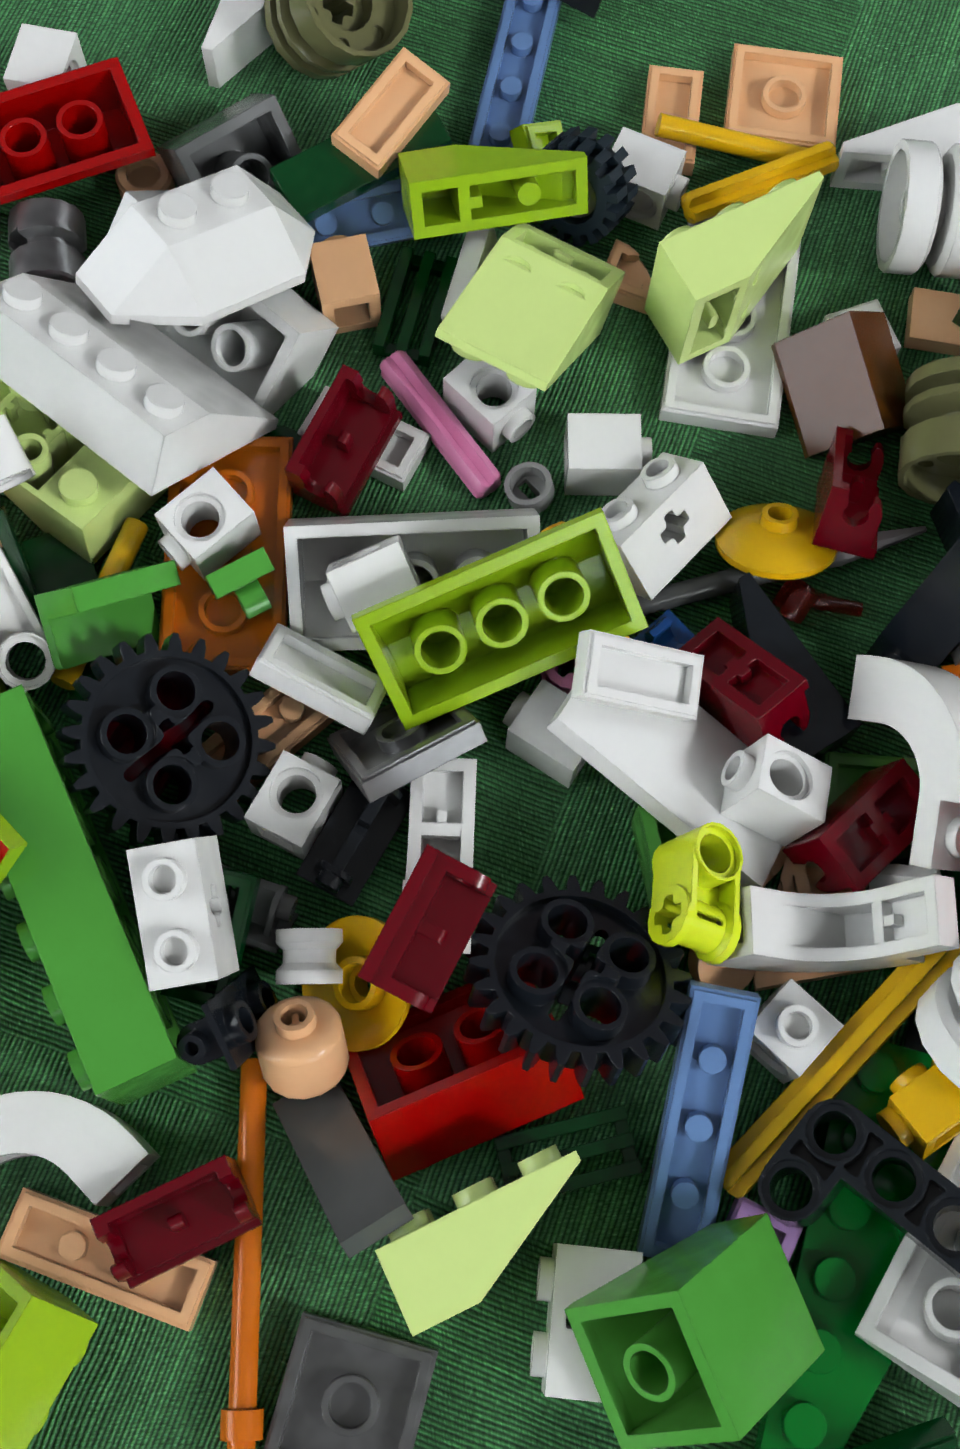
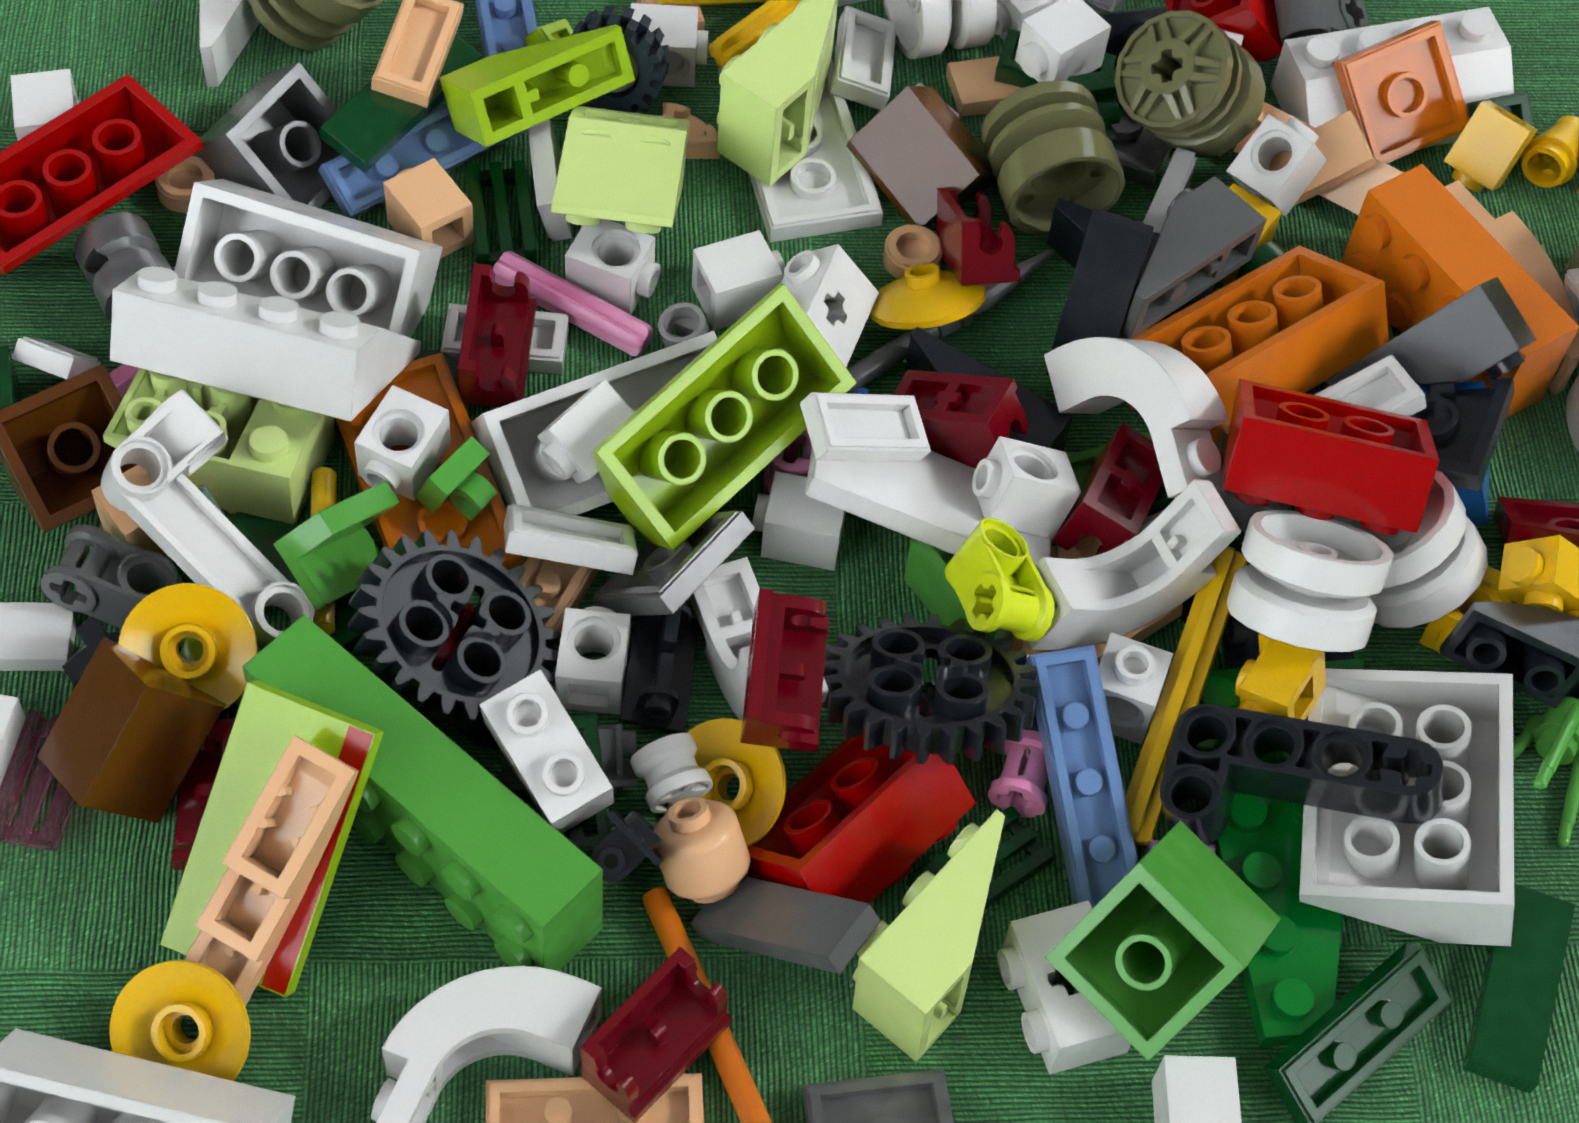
camera: 25 degrees left, 15 degrees down
white wedge [75,165,315,326] -> none
clear red hand [772,579,863,624] -> none
none -> white tile [830,6,897,110]
none -> light nougat tile [883,225,943,279]
none -> bright pink bush [988,729,1048,818]

